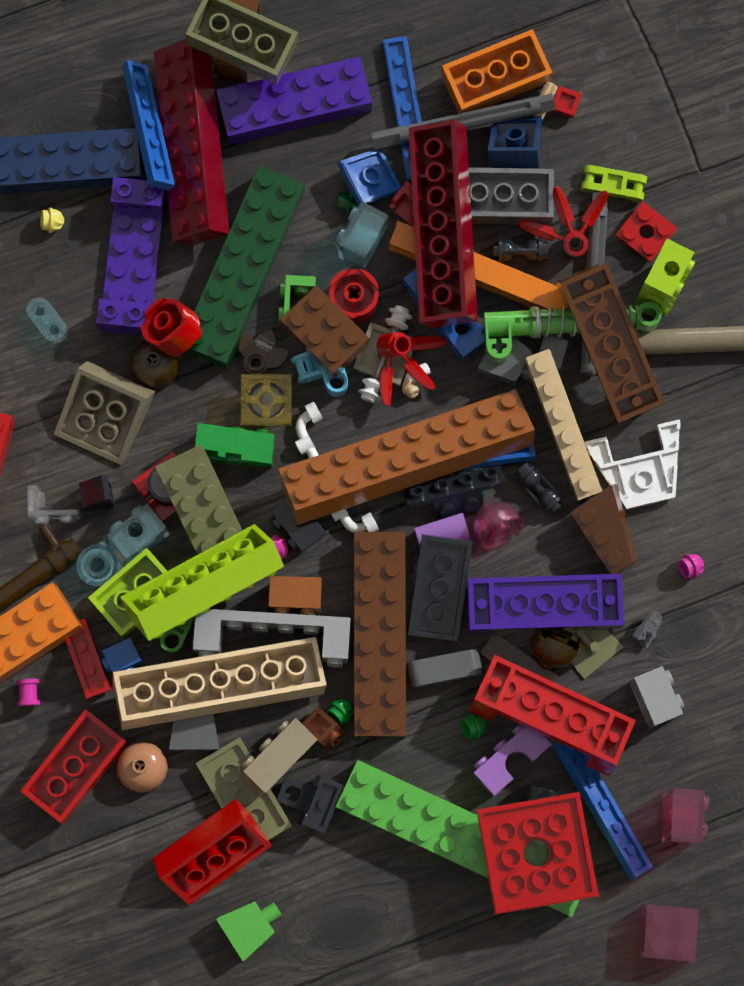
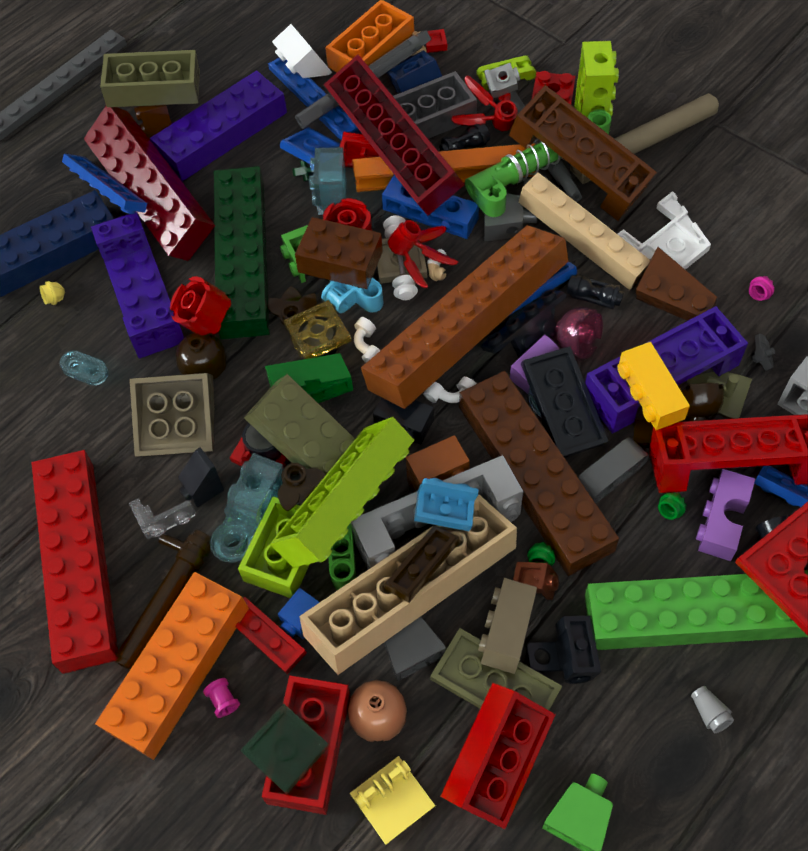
camera: 20 degrees left, 20 degrees down
none -> clear green plate [240,704,329,795]
none -> white slope [272,24,332,78]
none -> dark brown plate [278,463,326,511]
none -> light yellow hinge [350,756,435,845]
none -> dark brown tile [384,525,459,603]
none -> dark azure bracket [414,478,479,531]
none -> light grey brick [484,63,520,98]
none -> yellow brick [617,342,690,430]
none -> light grey cone [691,686,734,733]

